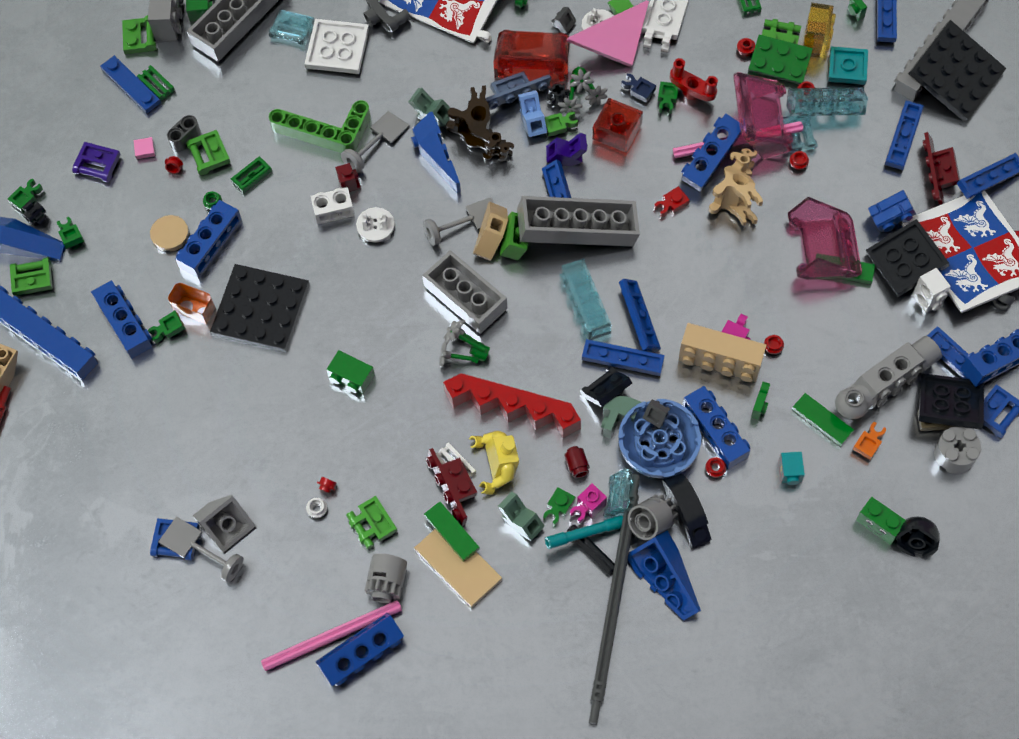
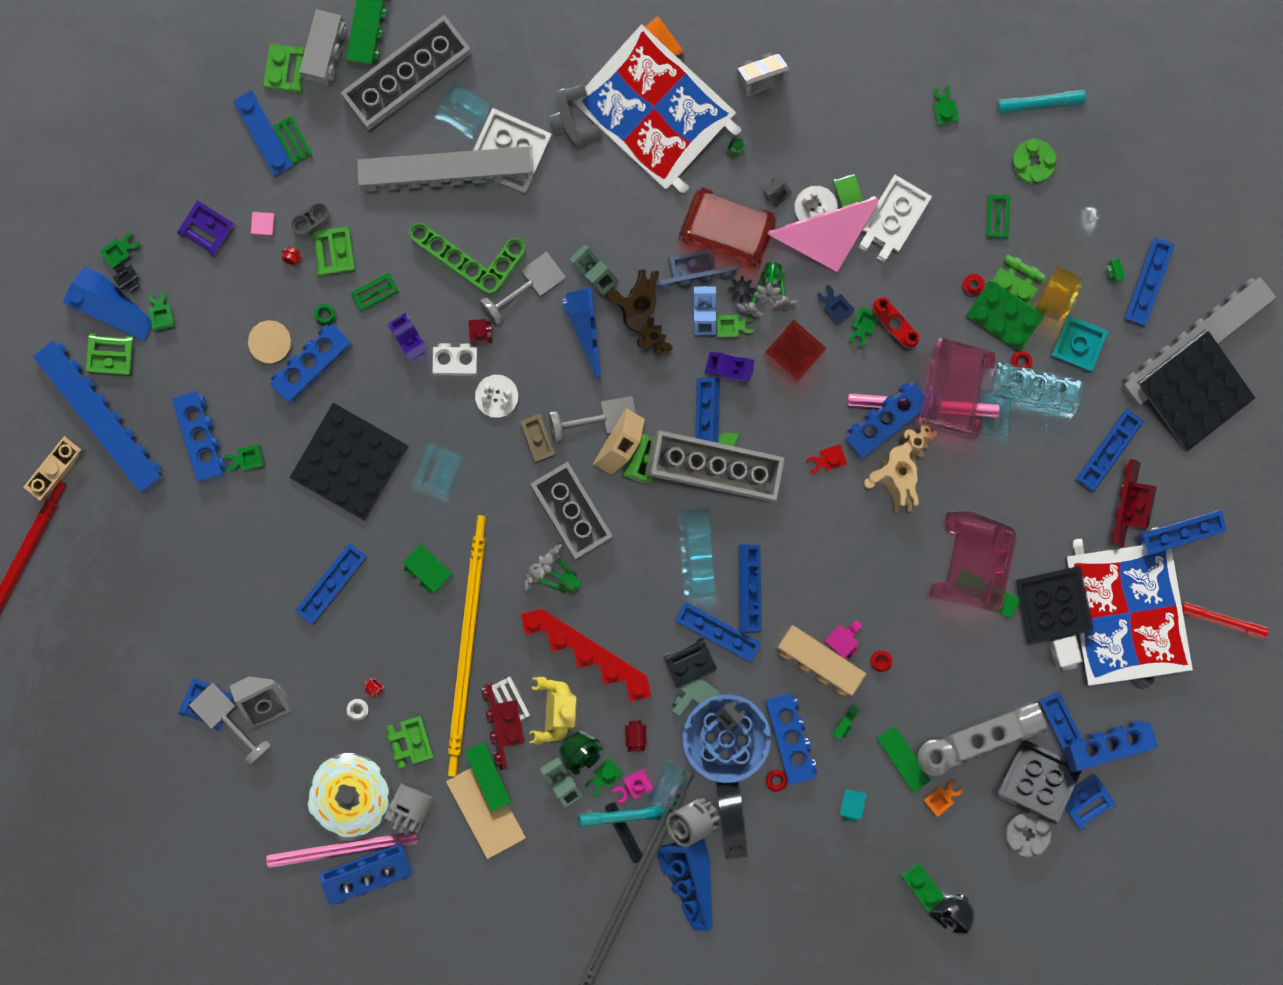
camera: 15 degrees right, 20 degrees up
orange piece [168,283,216,325] -> none
red plate [789,151,809,170] -> none
blue brick [868,190,916,232] -> none
none -> blue plate [295,543,367,625]
none -> dish [305,753,393,841]
none -> light grey brick [357,146,534,191]
none -> dark purple brick [387,313,428,360]
none -> clear light blue plate [410,442,463,497]
none -> yellow axle [448,515,486,777]
none -> dark tan plate [520,414,556,462]
none -> dark green cone [559,731,603,775]

